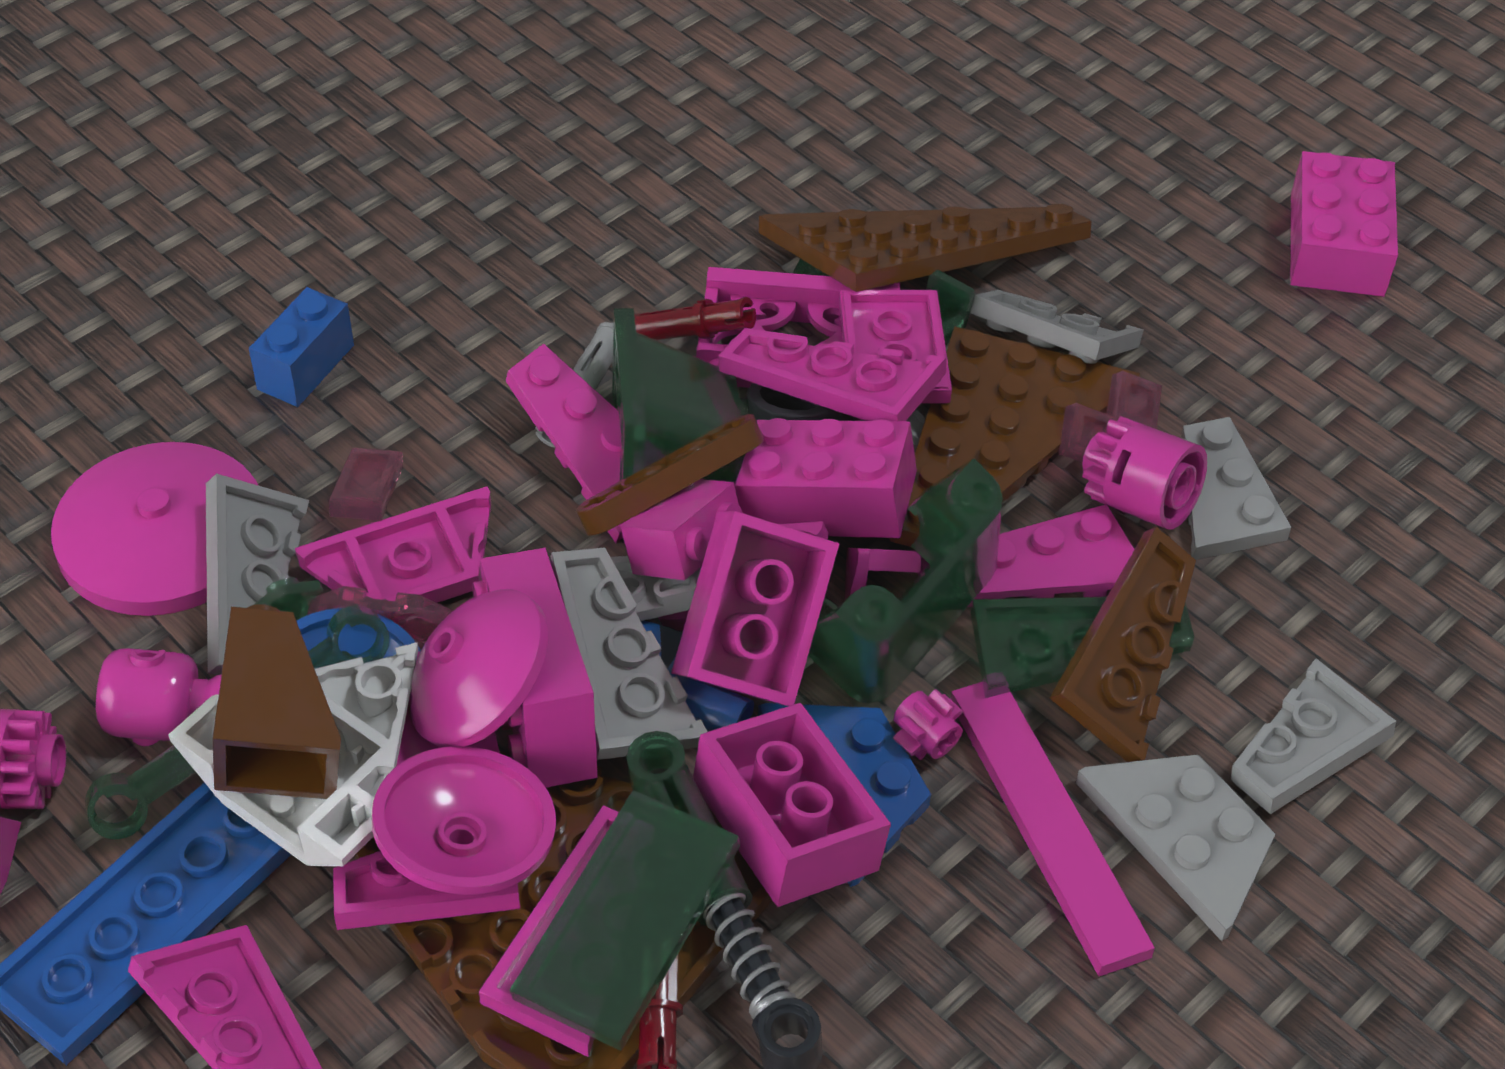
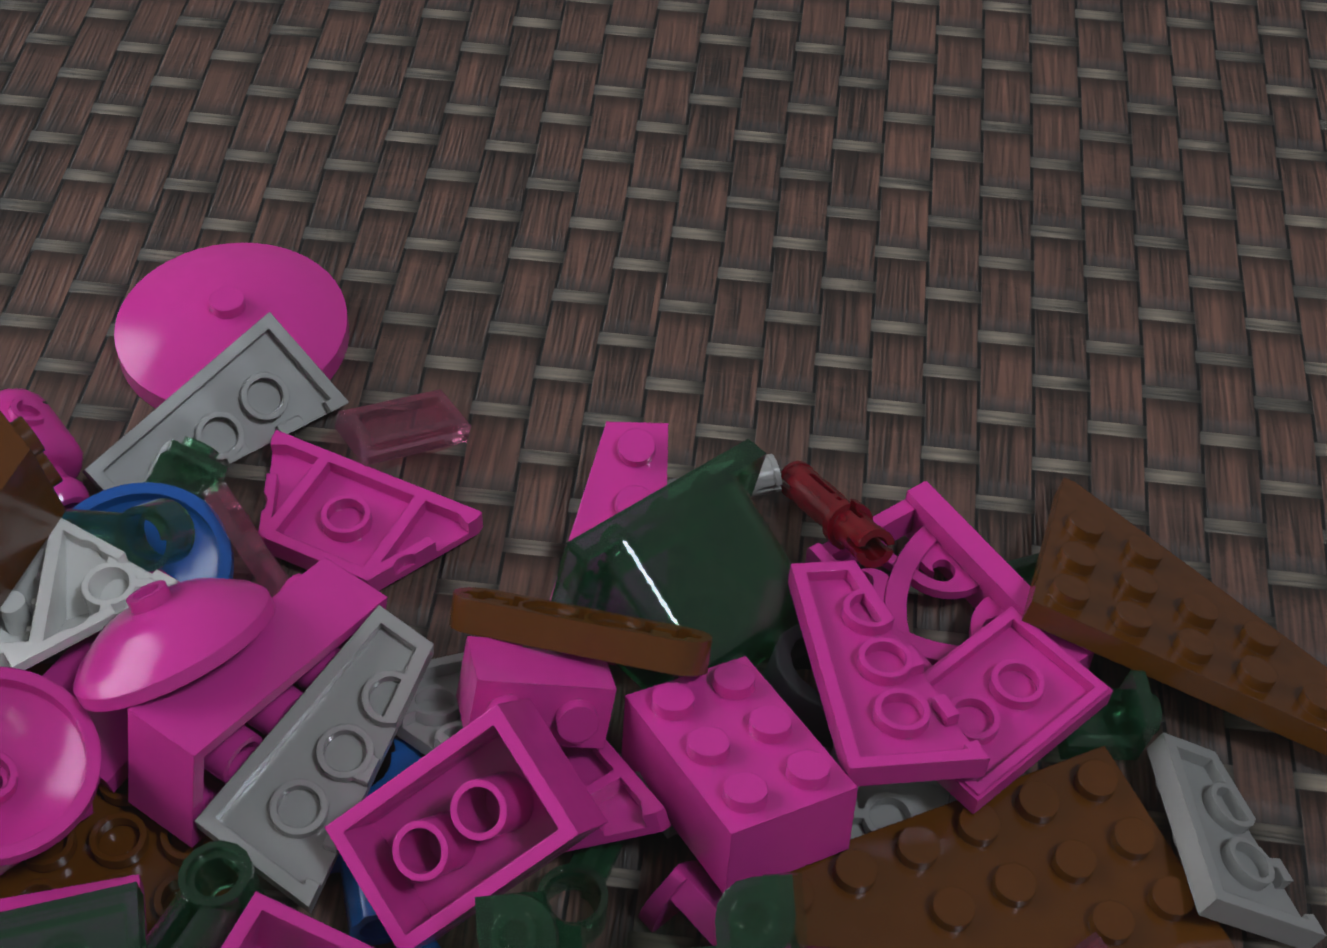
camera: 50 degrees right, 0 degrees up
blue brick [249,287,354,407] -> none

